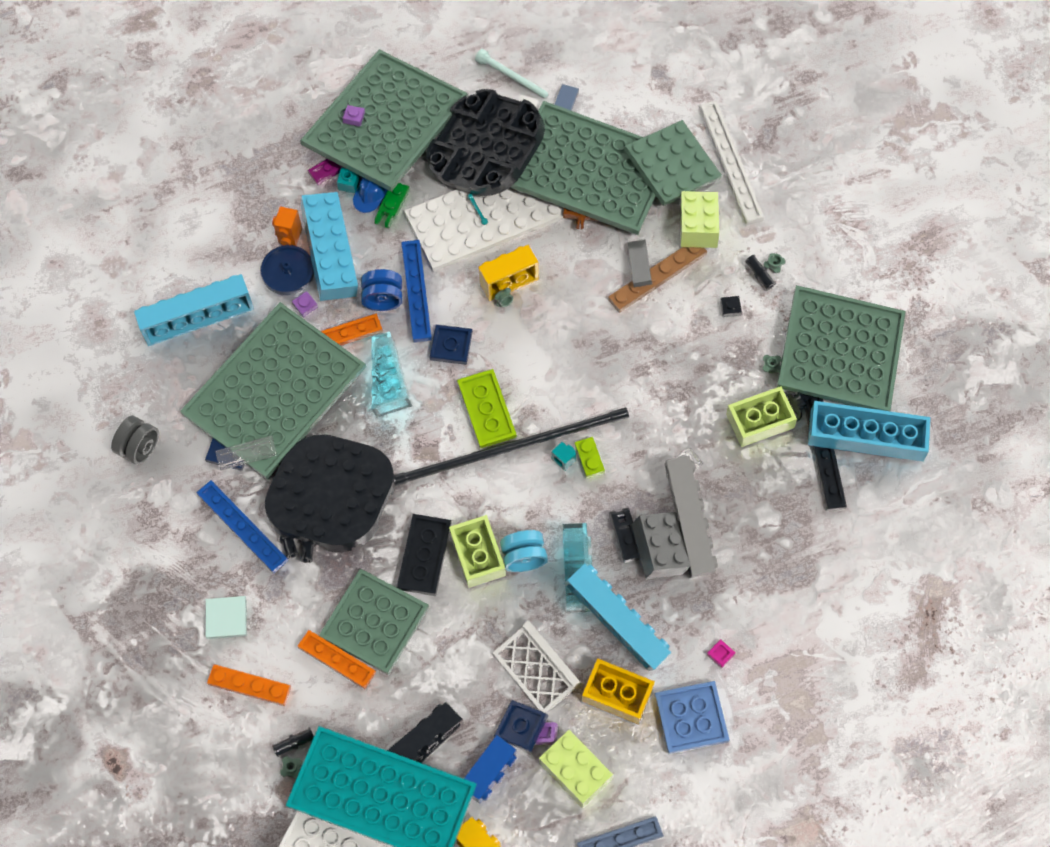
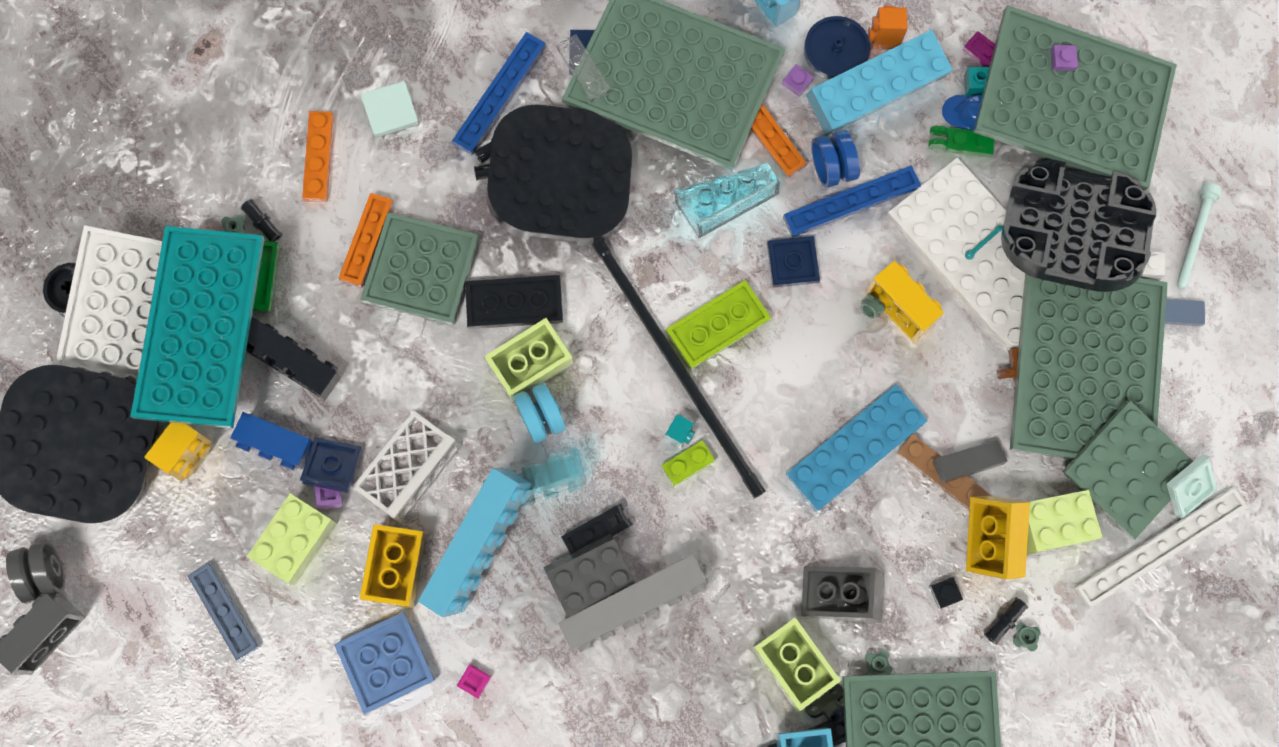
camera: 70 degrees right, 10 degrees up
none -> dark azure plate [786,384,928,512]
none -> dark grey slope [801,566,884,623]
none -> yellow brick [966,496,1030,580]
none -> light aqua tile [1166,454,1217,519]

